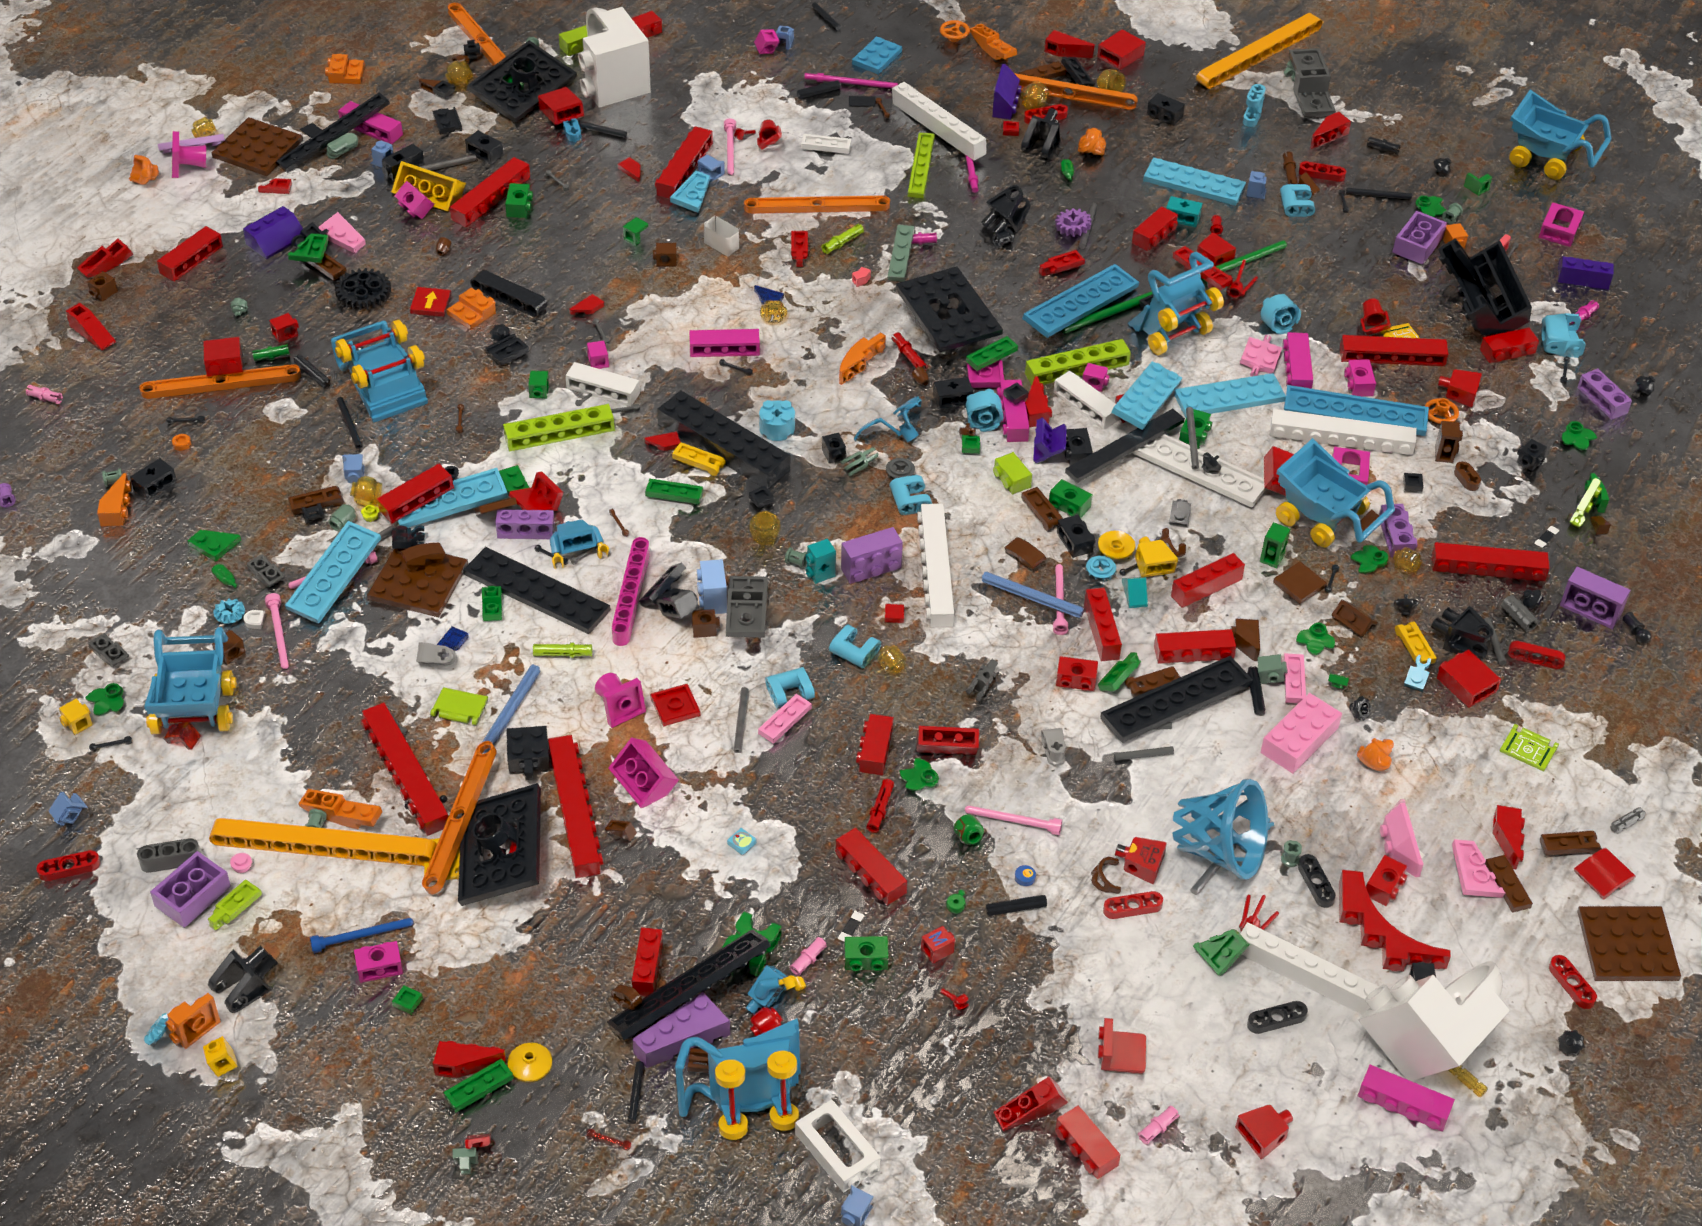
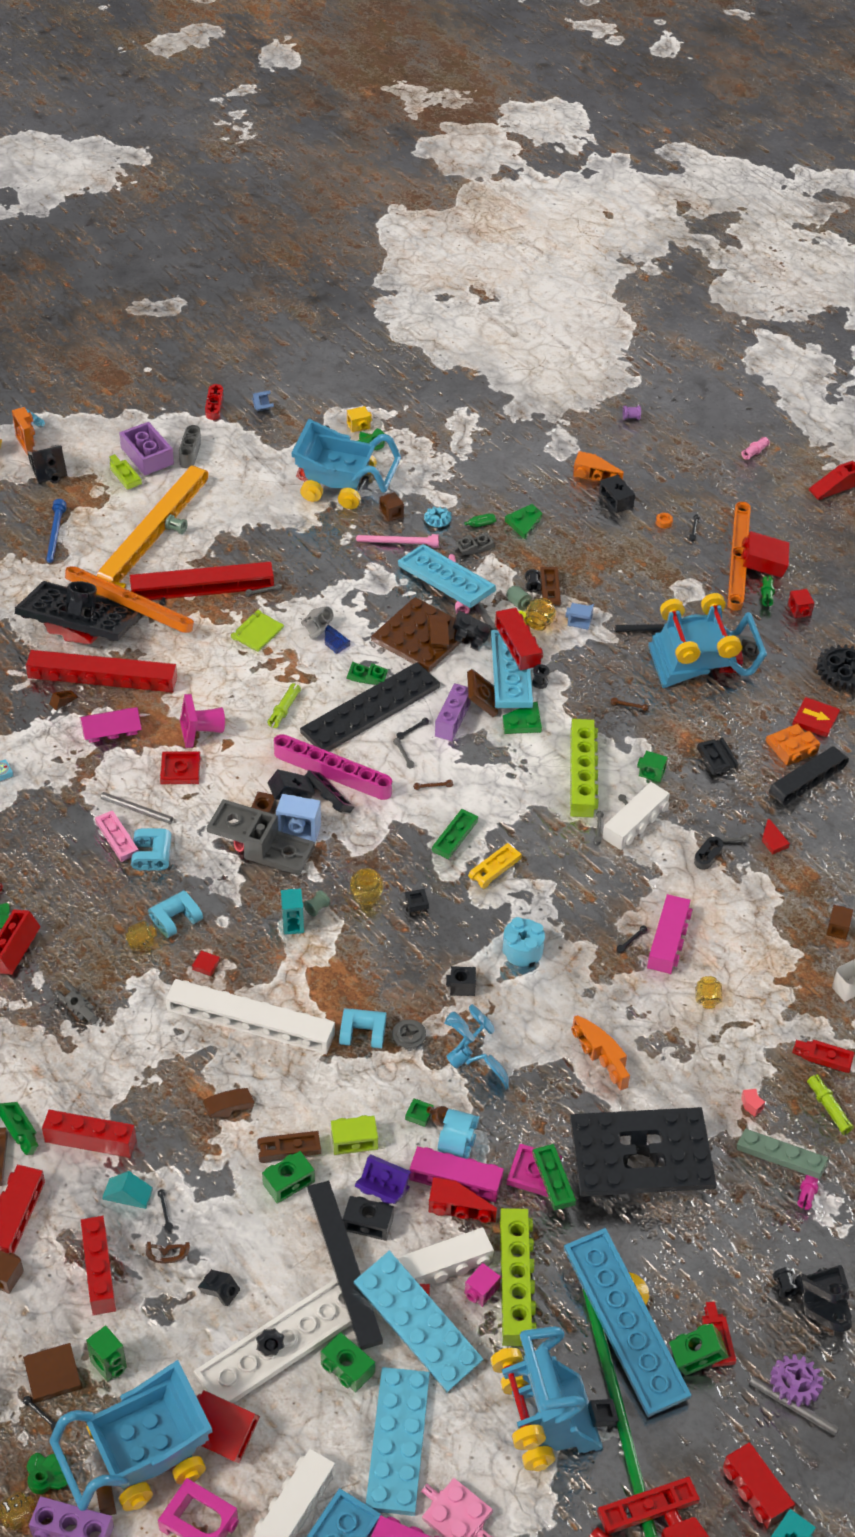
camera: 110 degrees right, 0 degrees up
dark grey slope [88,633,129,667] -> none
sand green bush [102,468,122,487] -> none
sand green plate [230,298,248,317] -> none
bright pink plate [230,853,252,873] -> none
white tile [244,610,266,630] -> none
black axle [293,354,331,388] -> none
orange slope [298,789,383,829] -> none
dark pink brick [354,941,403,983] -> none
medium blue axle [482,664,540,754] -> none
black piece [490,323,511,342] -> none
black hinge [506,726,550,781] -> none
red bracket [509,471,564,511] -> none
dark azure torso [550,520,609,569] -> none
dark pink brick [587,341,609,369] -> none
red tile [644,431,681,451] -> none
black brick [657,390,791,489] -> none
clear blue tile [754,285,784,308] -> none
sand green arm [841,447,879,477] -> none
medium lavender brick [841,527,903,584] -> none
red brick [856,714,894,776] -> none
red pin [891,332,928,371] -> none
reddish brown hose [911,367,929,386] -> none
black brick [933,377,973,409] -> none
medium blue axle [982,572,1084,618] -> none
black plate [1003,382,1029,404] -> none
bright pink piece [1053,564,1068,635] -> none
red brick [1056,656,1098,691] -> none
black brick [1057,514,1095,558] -> none
medium azure gear [1086,556,1116,581] -> none
yellow dish [1098,531,1135,559] -> none
yellow torso [1135,536,1178,577] -> none
flat silver piece [1186,407,1199,470] -> none
none -> green brick [669,1323,729,1376]
none -> black beam [694,836,723,870]

